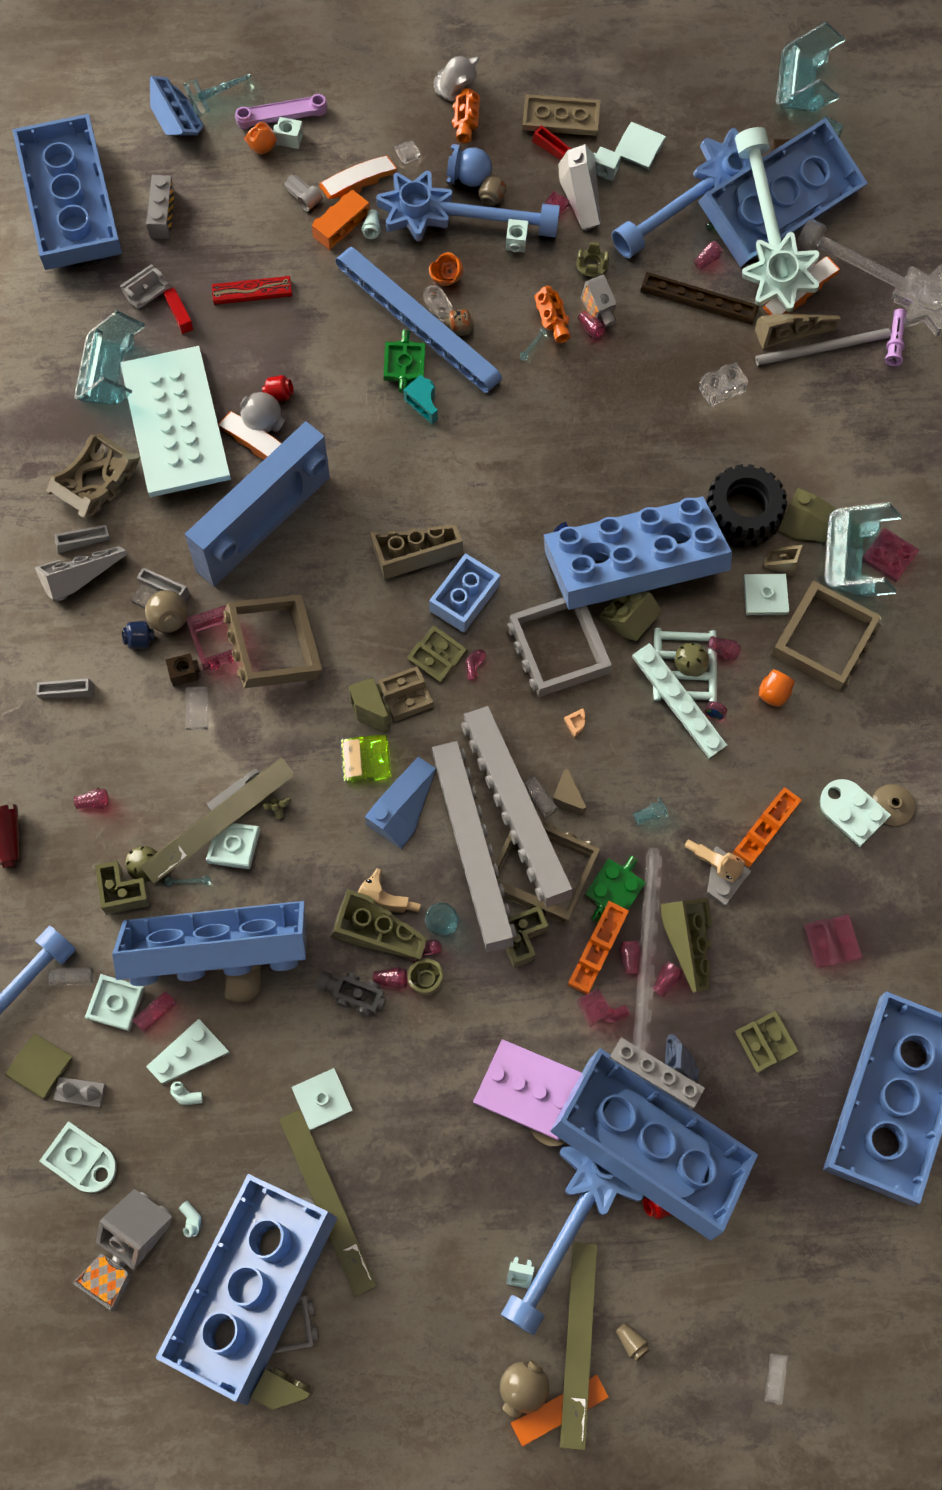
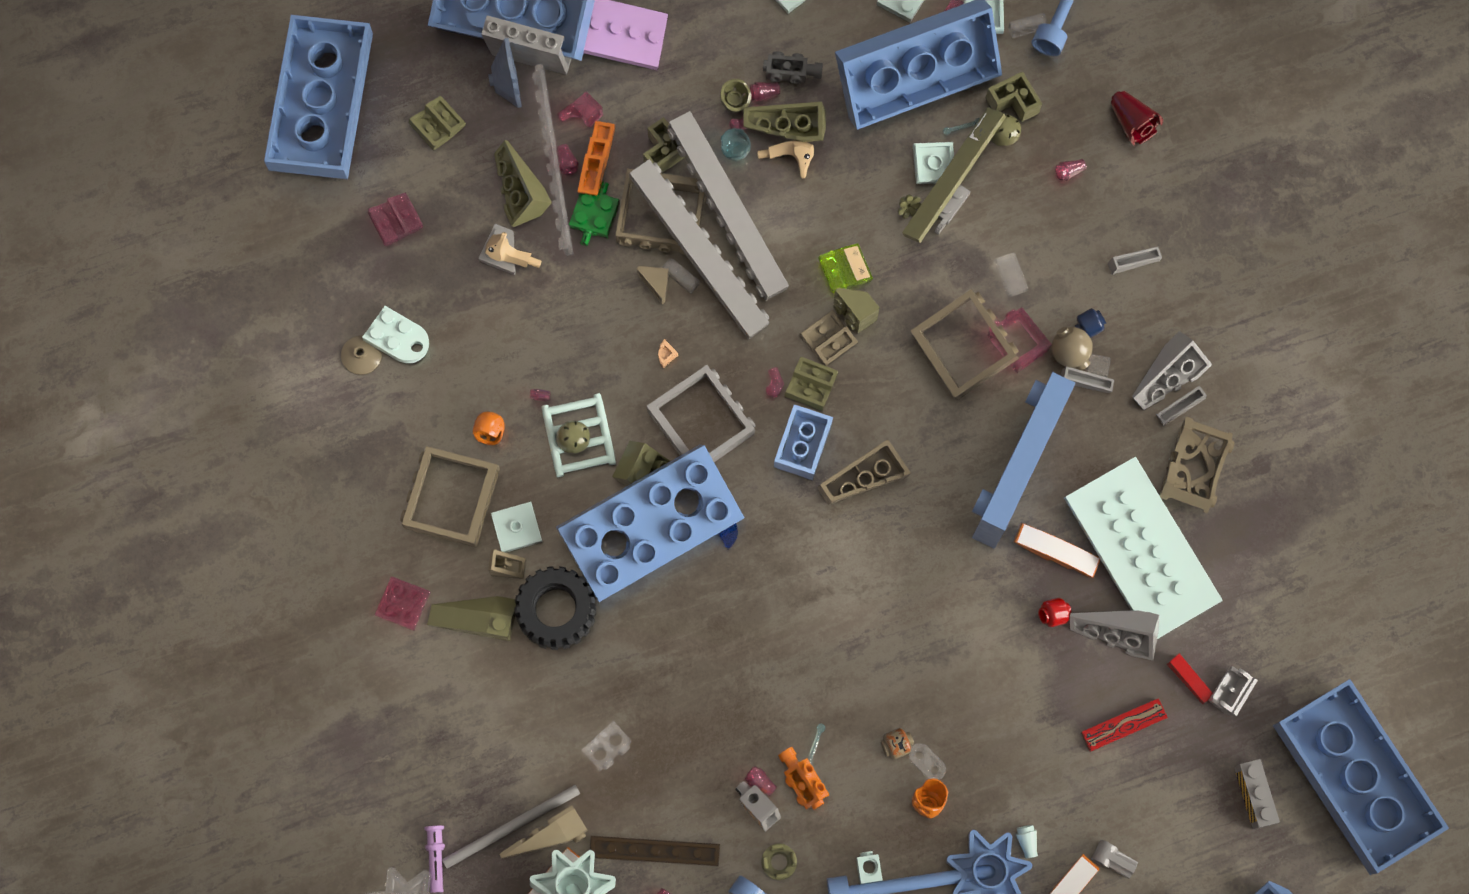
camera: 165 degrees right, 5 degrees up
clear light blue windscreen [74,310,145,405] -> none
dark brown brick [165,653,200,687] -> none
light grey brick [240,392,285,433] -> none
orange brick [312,190,370,250] -> none
medium blue beam [335,247,502,393] -> none
medium blue wedge [365,756,436,849] -> none
green plate [383,330,425,393] -> none
teal arch [403,375,438,425] -> none
light aqua plate [632,643,727,759] -> none
clear light blue pin [633,797,668,826] -> none
clear pink cone [652,962,683,997] -> none
clear pink cone [707,636,741,660] -> none
orange slope [732,787,802,868] -> none
clear light blue windscreen [824,502,901,596] -> none
none -> light grey wedge [1070,610,1159,661]

